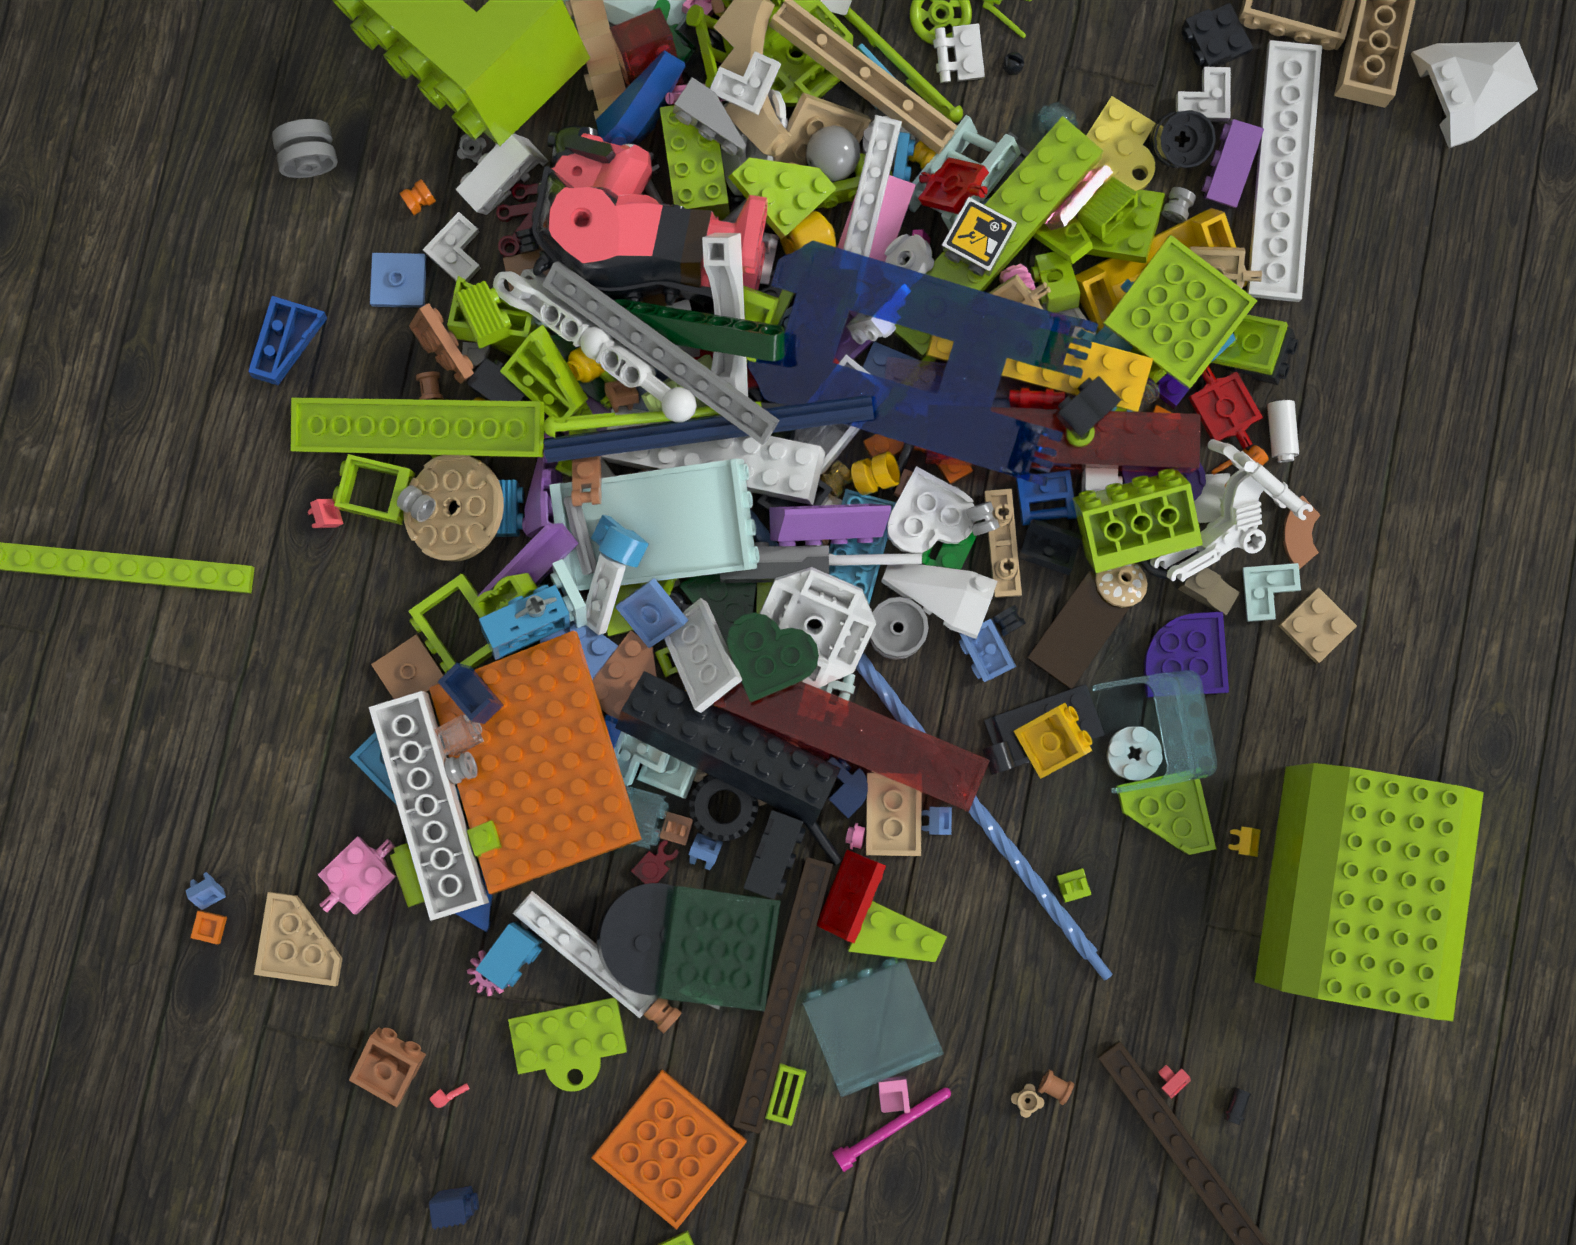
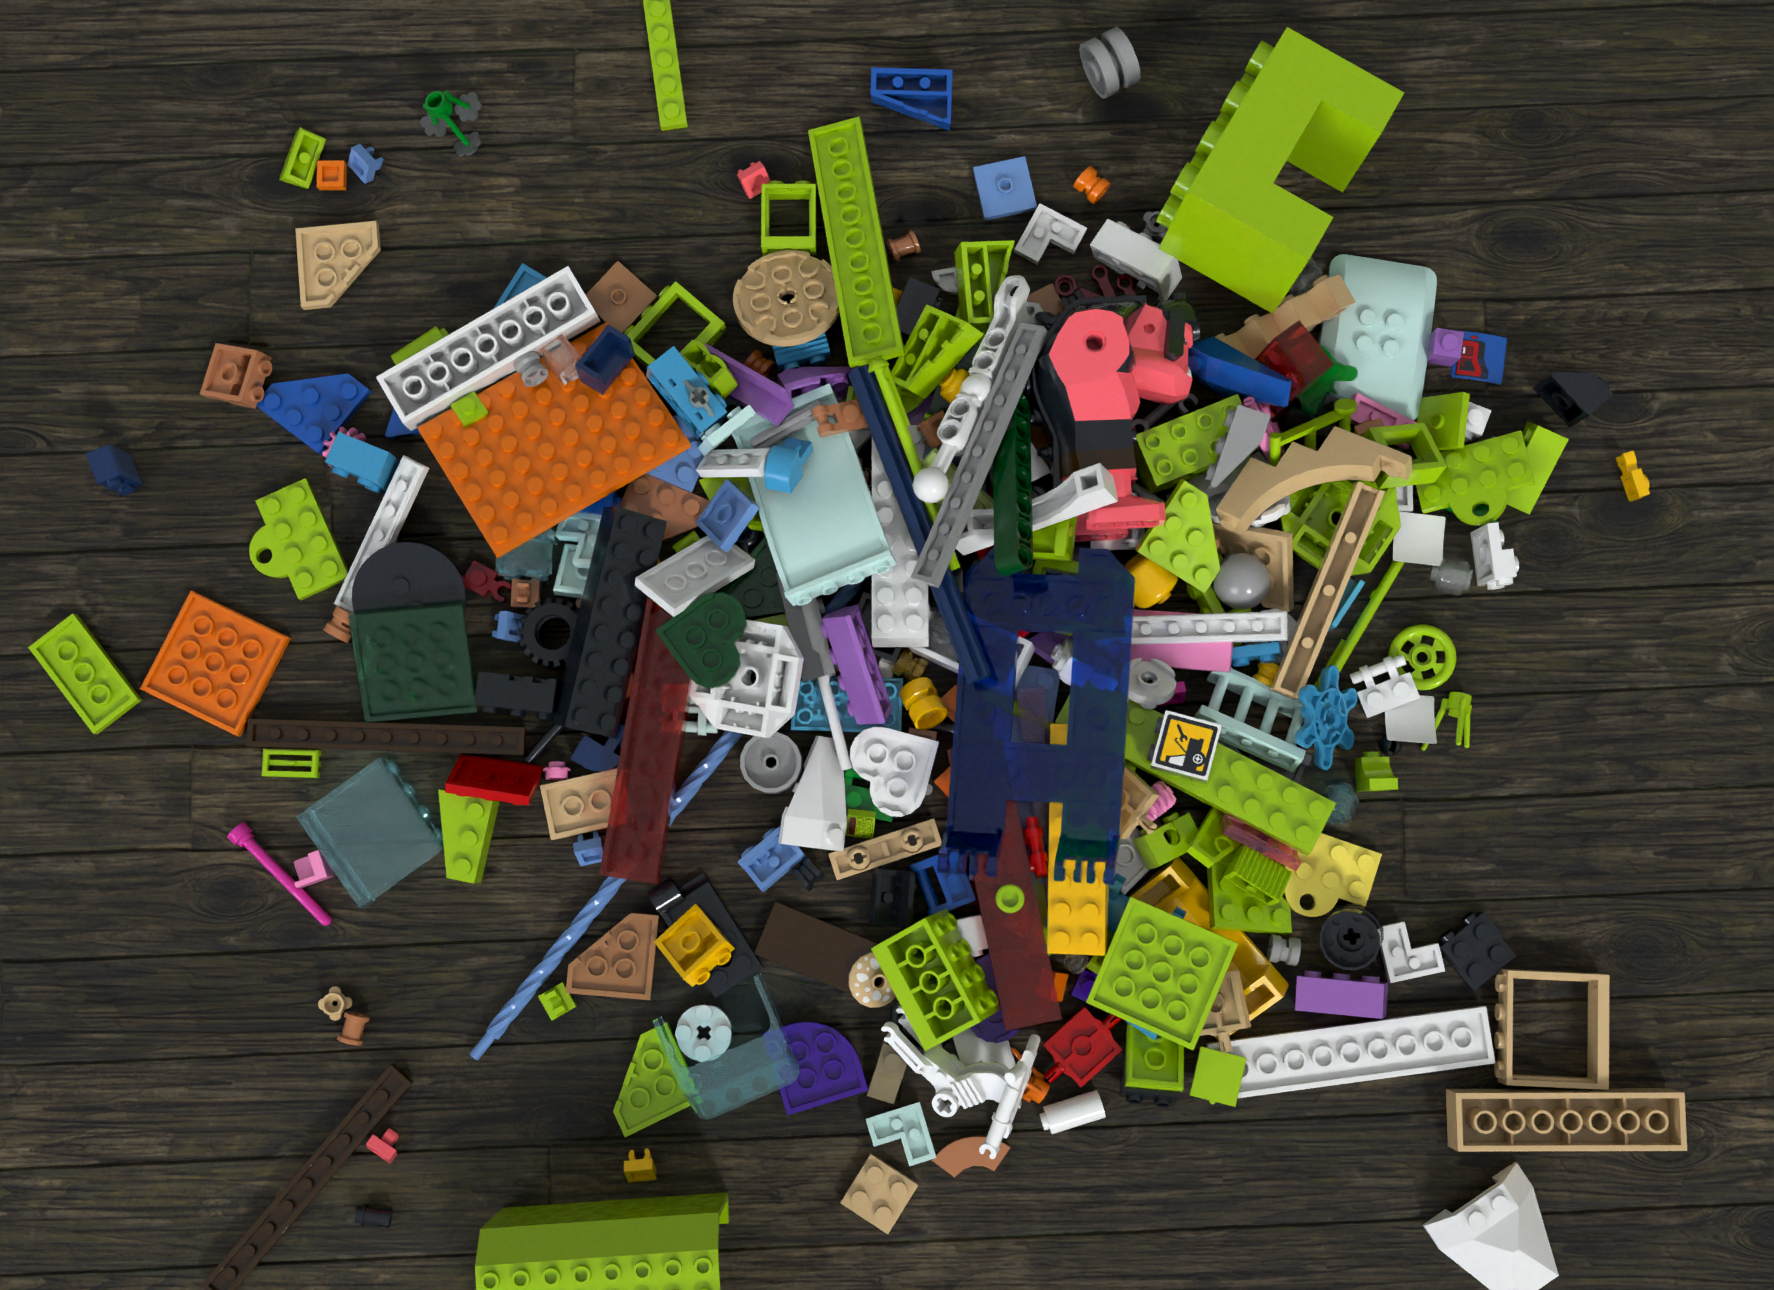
camera: 75 degrees right, 0 degrees up
bright pink plate [318,836,396,914] -> none
light grey wheel [397,485,436,522] -> none
nougat plate [409,303,474,384] -> none
coral hand [430,1083,470,1108] -> none
lime brick [455,281,512,349] -> none
white plate [710,52,781,115] -> none
red plate [918,157,989,214] -> none
light grey wheel [966,501,1000,536] -> none
black brick [1056,376,1121,440] -> none
none -> blue plate [257,374,372,455]
none -> lime slope [279,127,326,189]
none -> plant [420,90,482,157]
none -> medium nougat plate [565,913,659,1000]
none -> dark orange wheel [744,349,775,378]
none -> lime tile [846,809,876,839]
none -> lime piece [1189,1046,1247,1107]
none -> dark azure plate [1295,665,1358,770]
none -> lime arch [1355,752,1398,792]
none -> white sticker [1385,695,1437,744]

